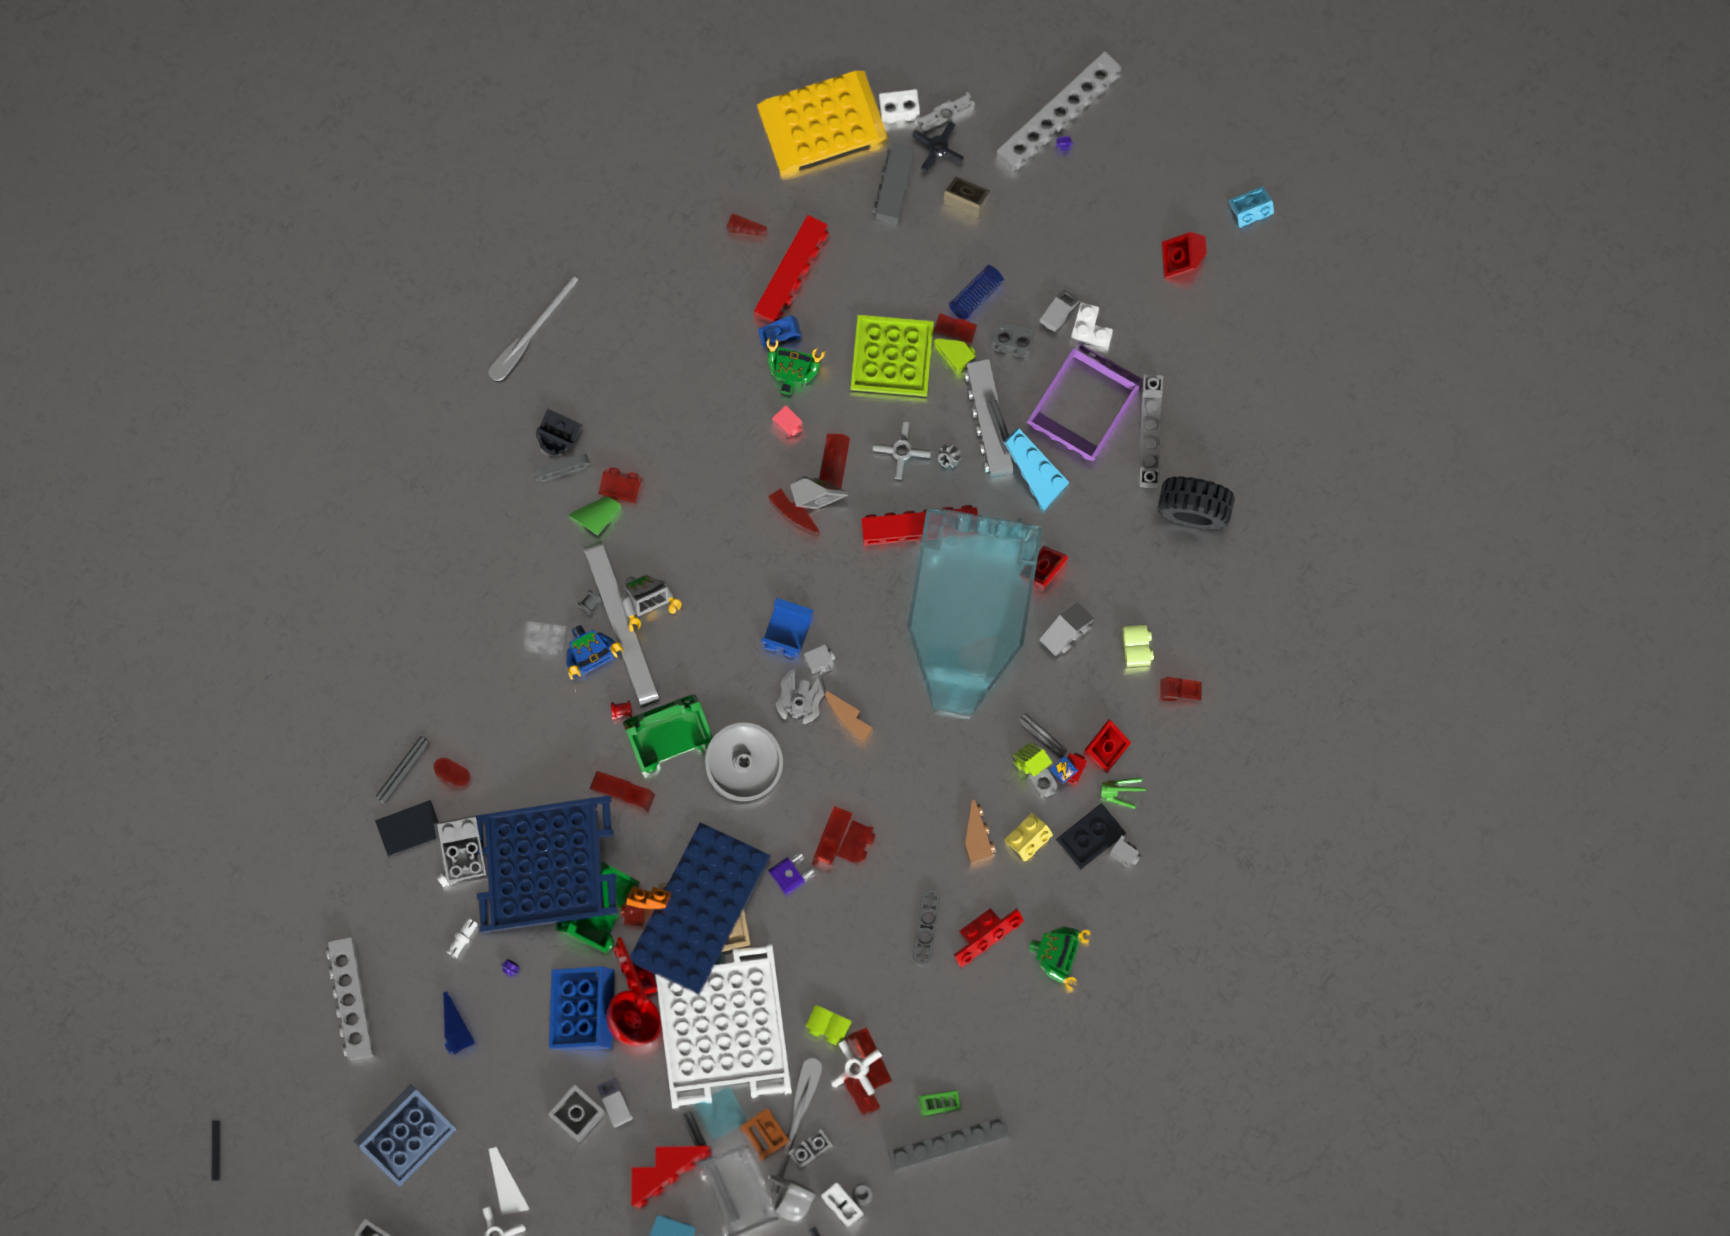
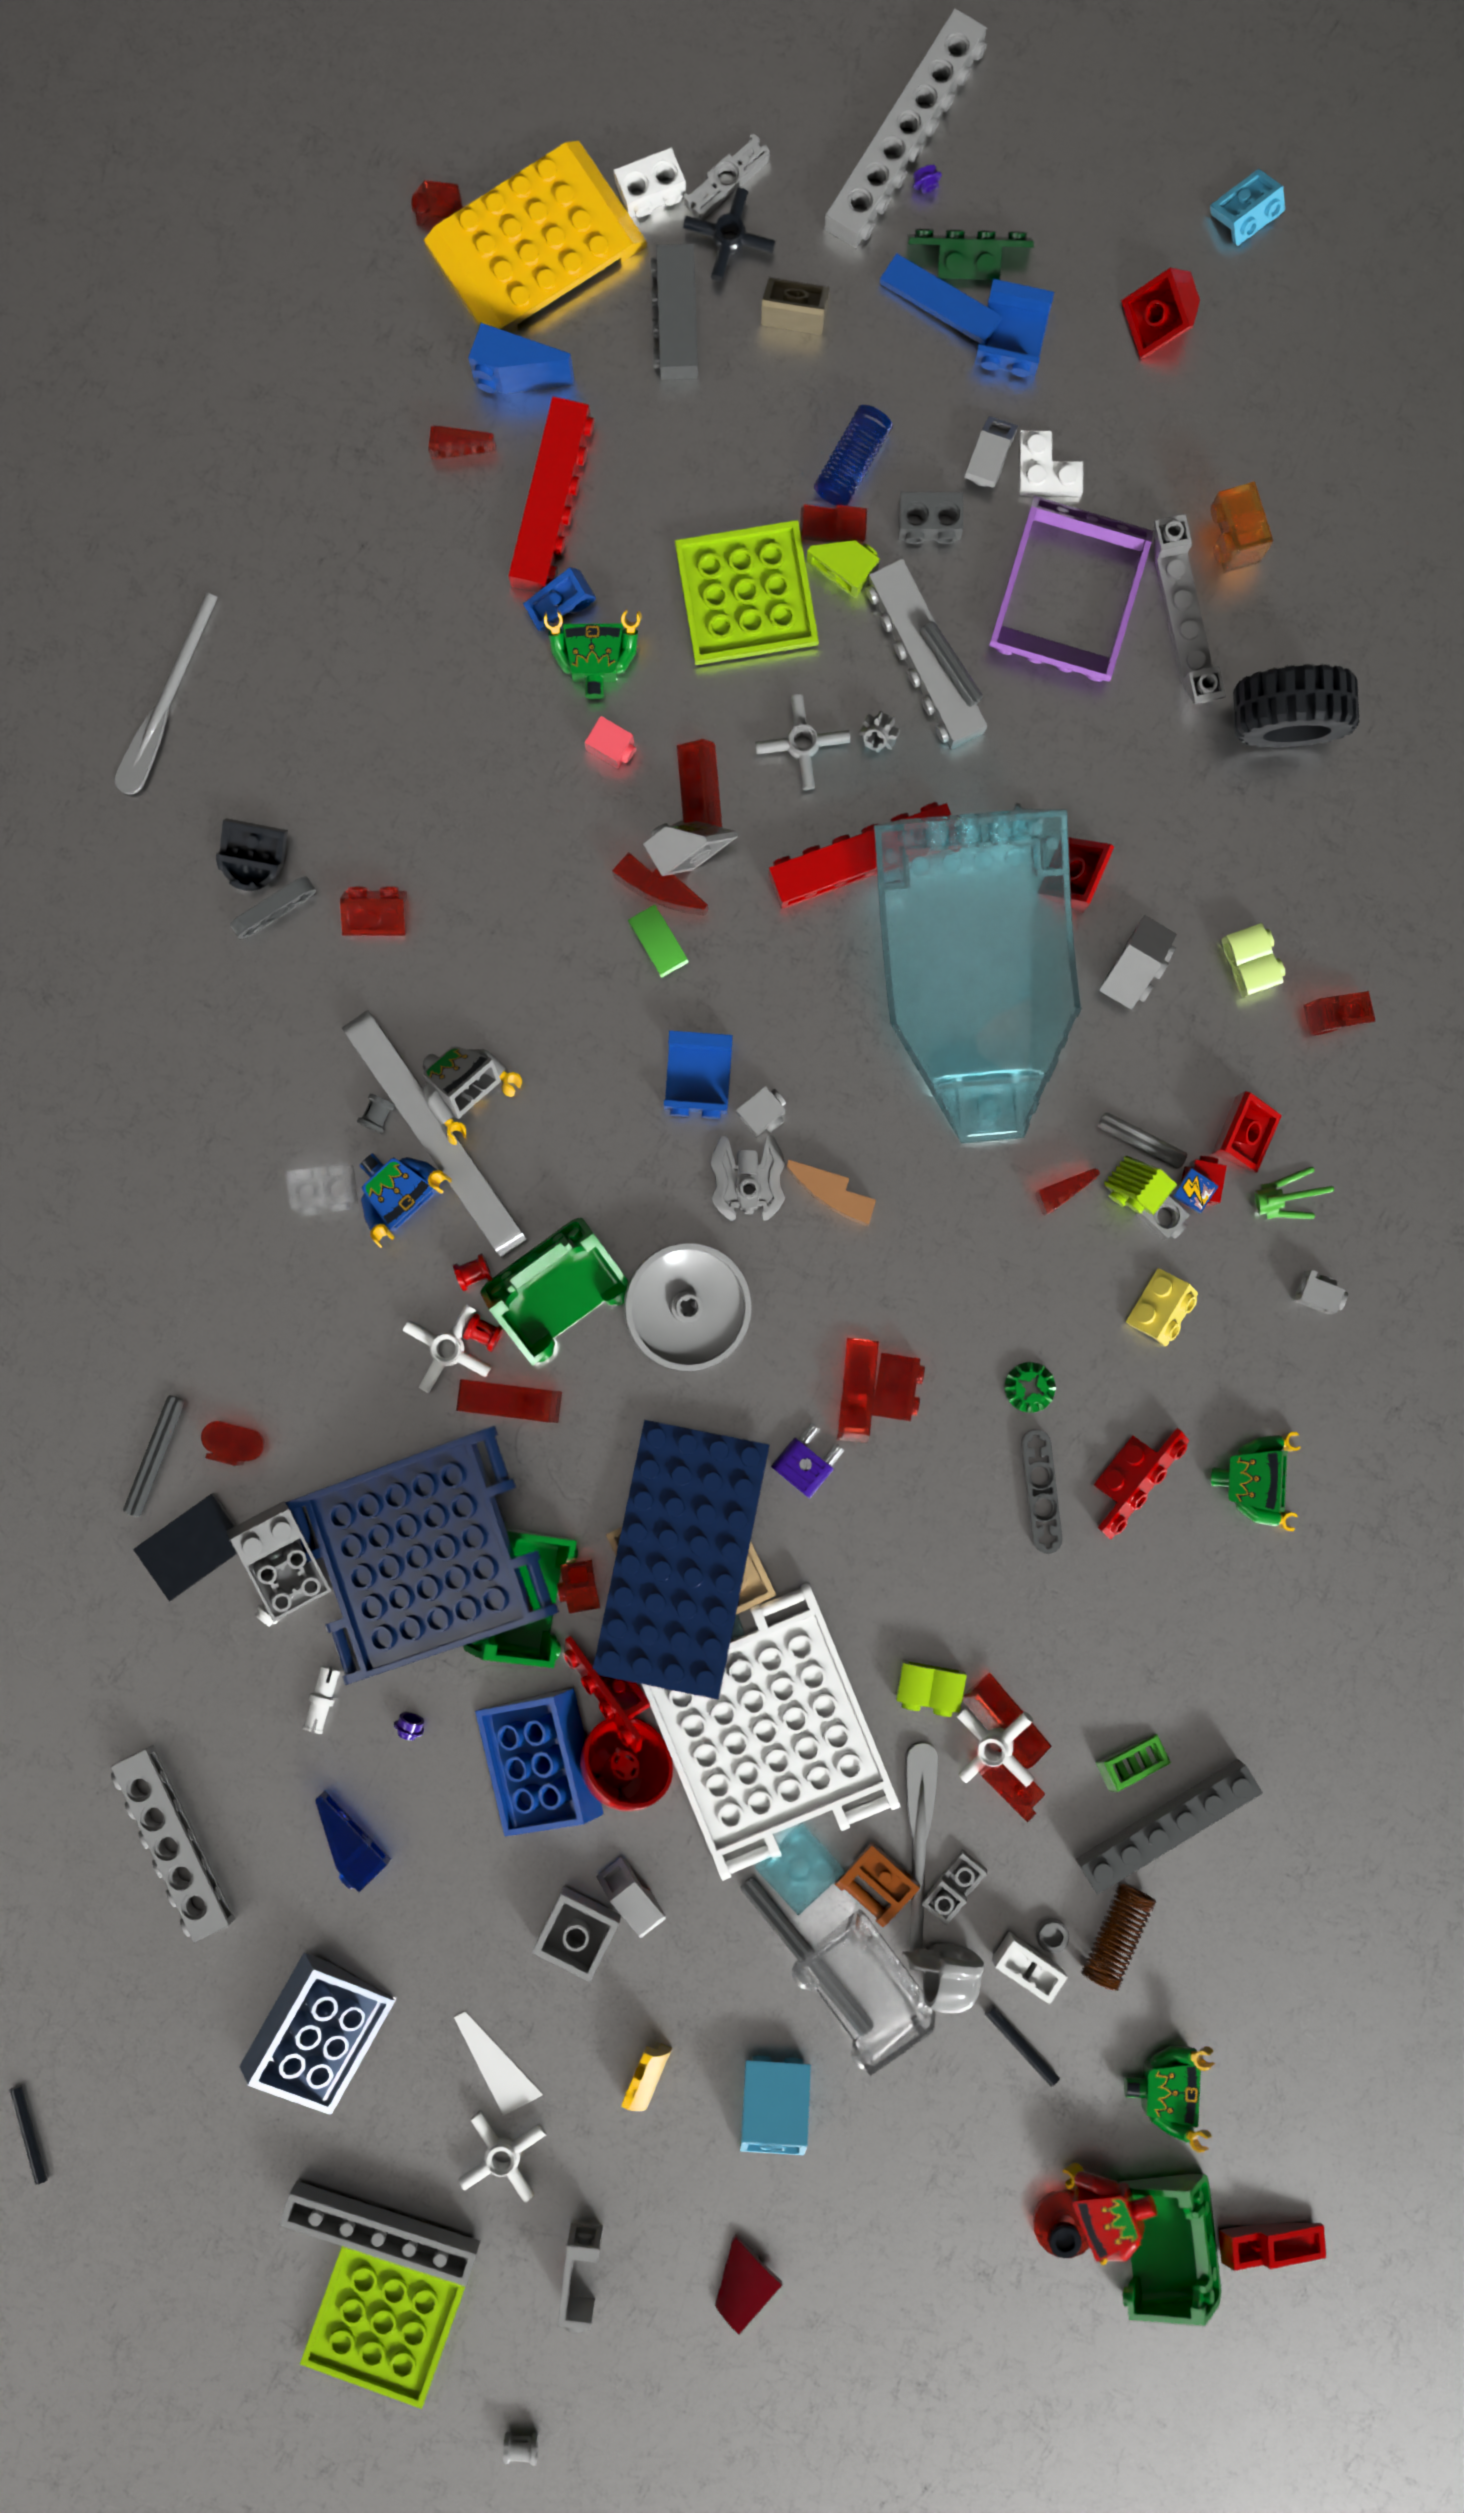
camera: 15 degrees left, 10 degrees up
bright green slope [569,496,622,536] -> none
orange slope [626,886,671,909] -> none
red slope [631,1146,712,1209] -> none
medium nougat slope [965,800,996,865] -> none
medium azure wing [1004,428,1069,510] -> none
black tile [1056,803,1126,870] -> none
none -> white bar [403,1304,492,1393]
none -> clear red bracket [411,180,462,225]
none -> red bush [463,1313,504,1352]
none -> blue slope [468,323,575,394]
none -> yellow slope [621,2043,672,2111]
none -> bright green slope [628,904,689,978]
none -> blue tile [880,253,1002,345]
none -> dark green bracket [907,229,1034,280]
none -> blue panel [975,279,1054,377]
none -> green gear [1005,1362,1056,1413]
none -> clear red slope [1035,1168,1100,1216]
none -> reddish brown piece [1081,1883,1157,1991]
none -> clear orange brick [1210,481,1273,573]

